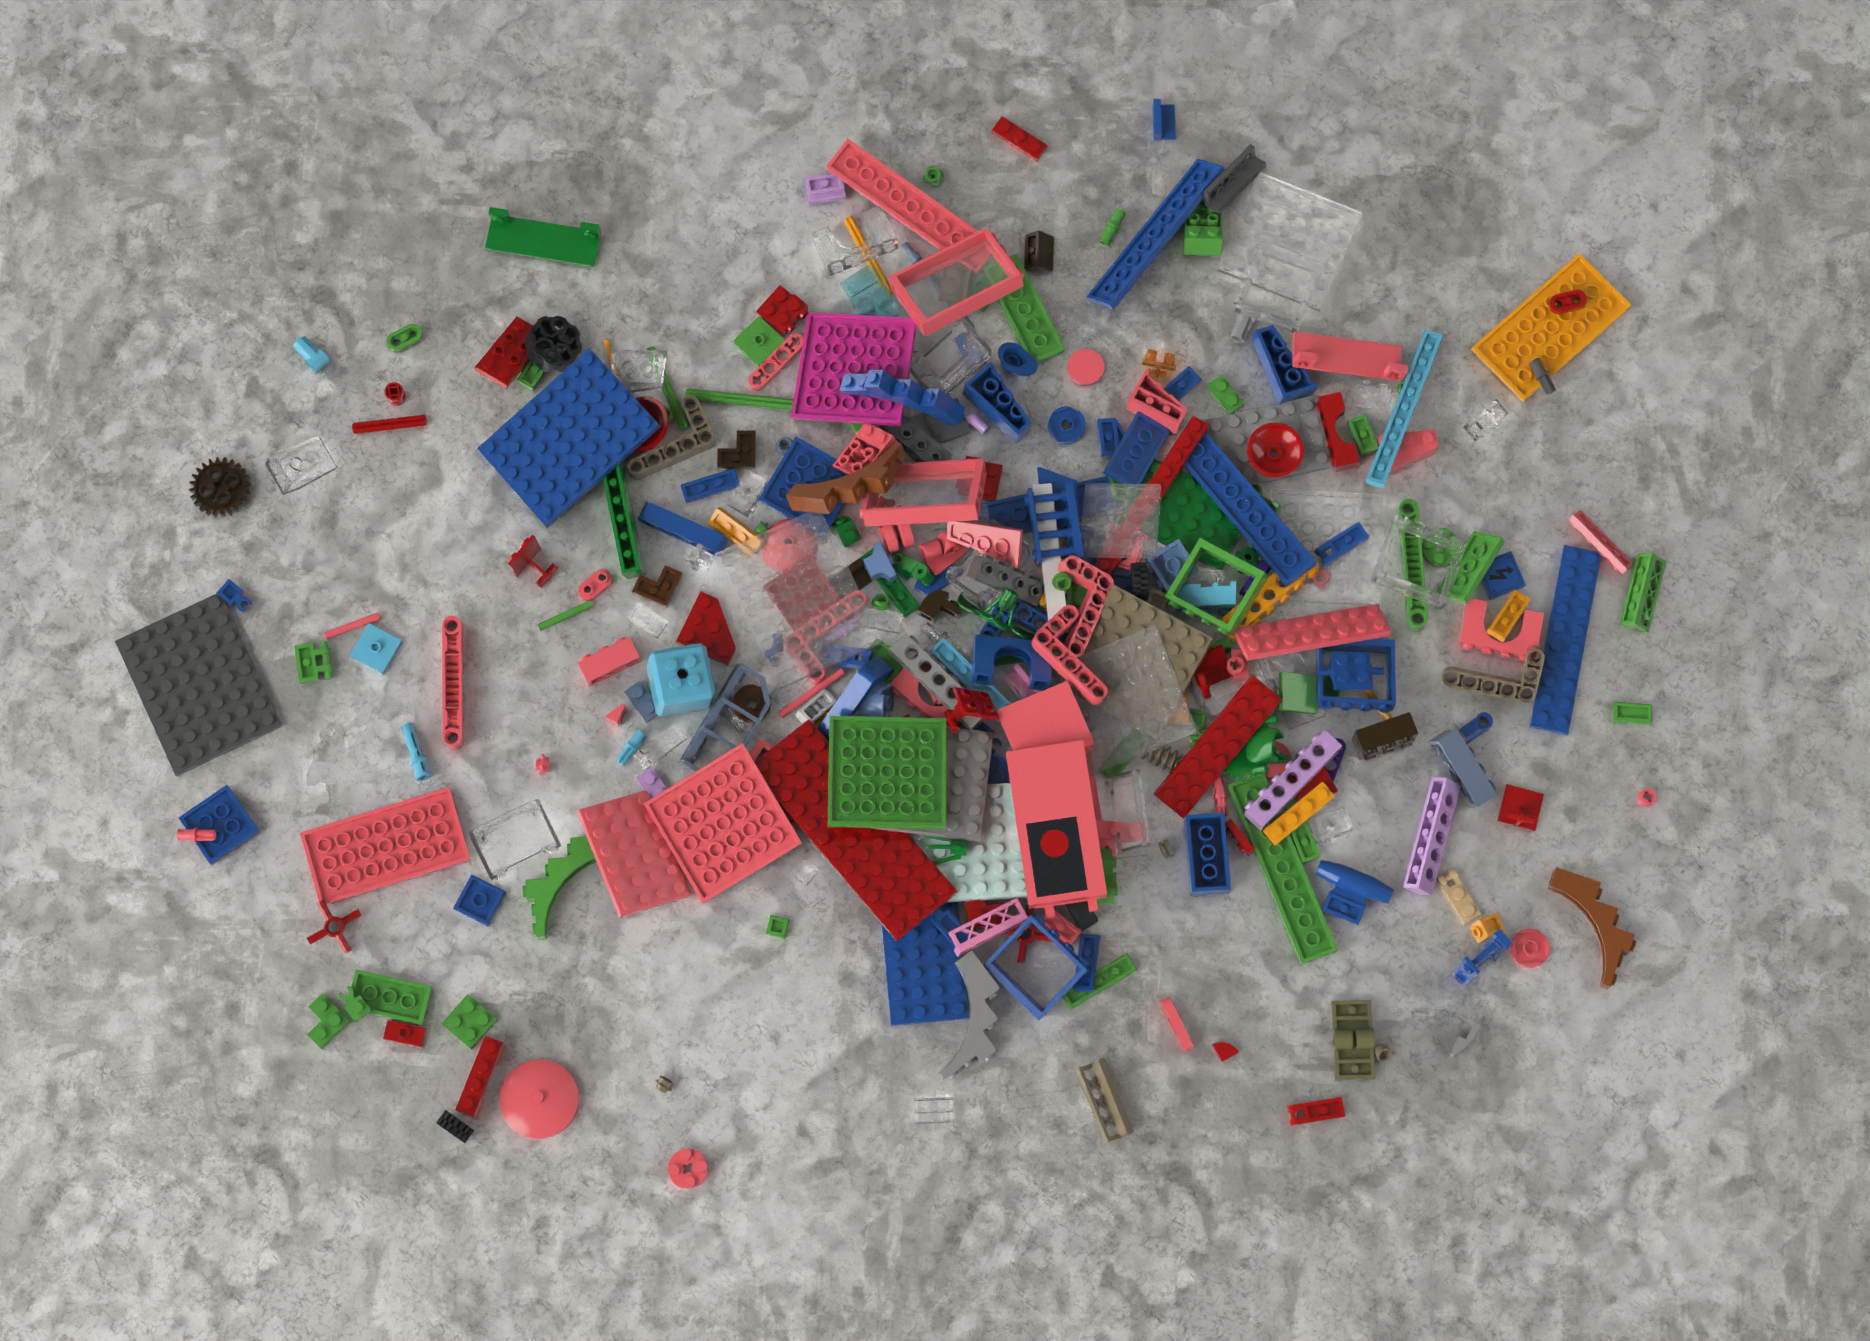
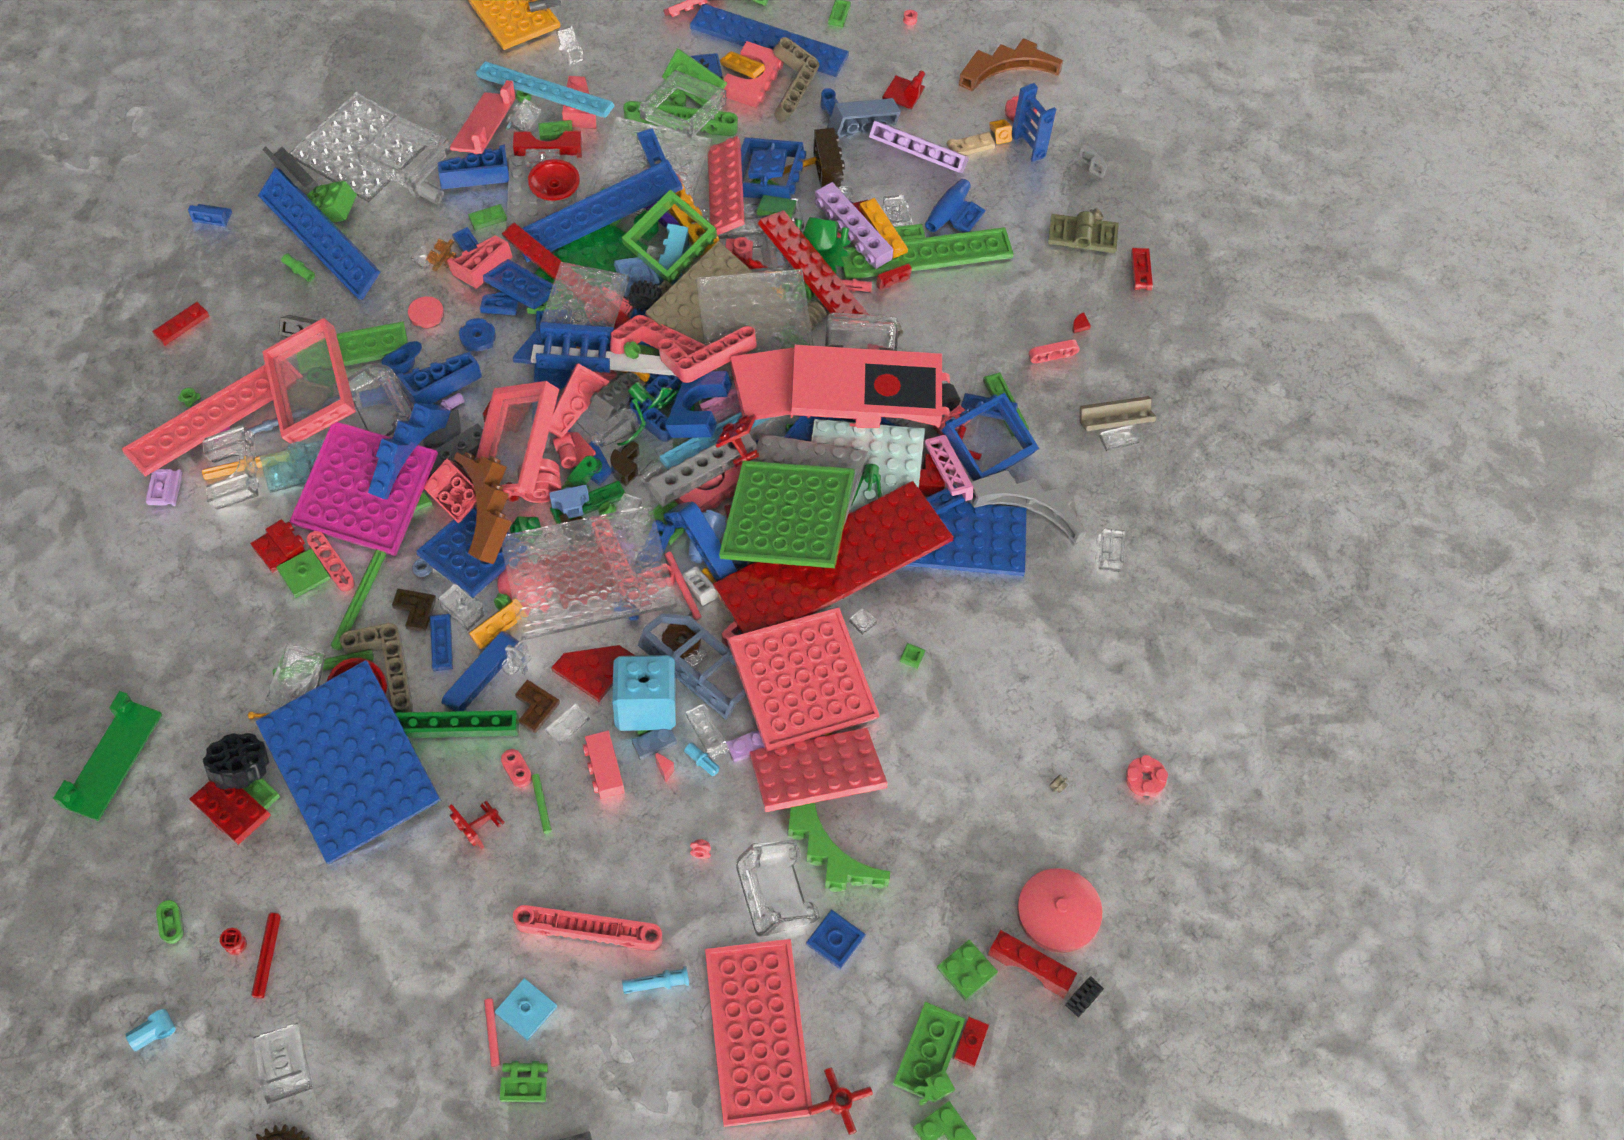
camera: 85 degrees left, 15 degrees down
blue brick [1184,813,1231,896] -> none

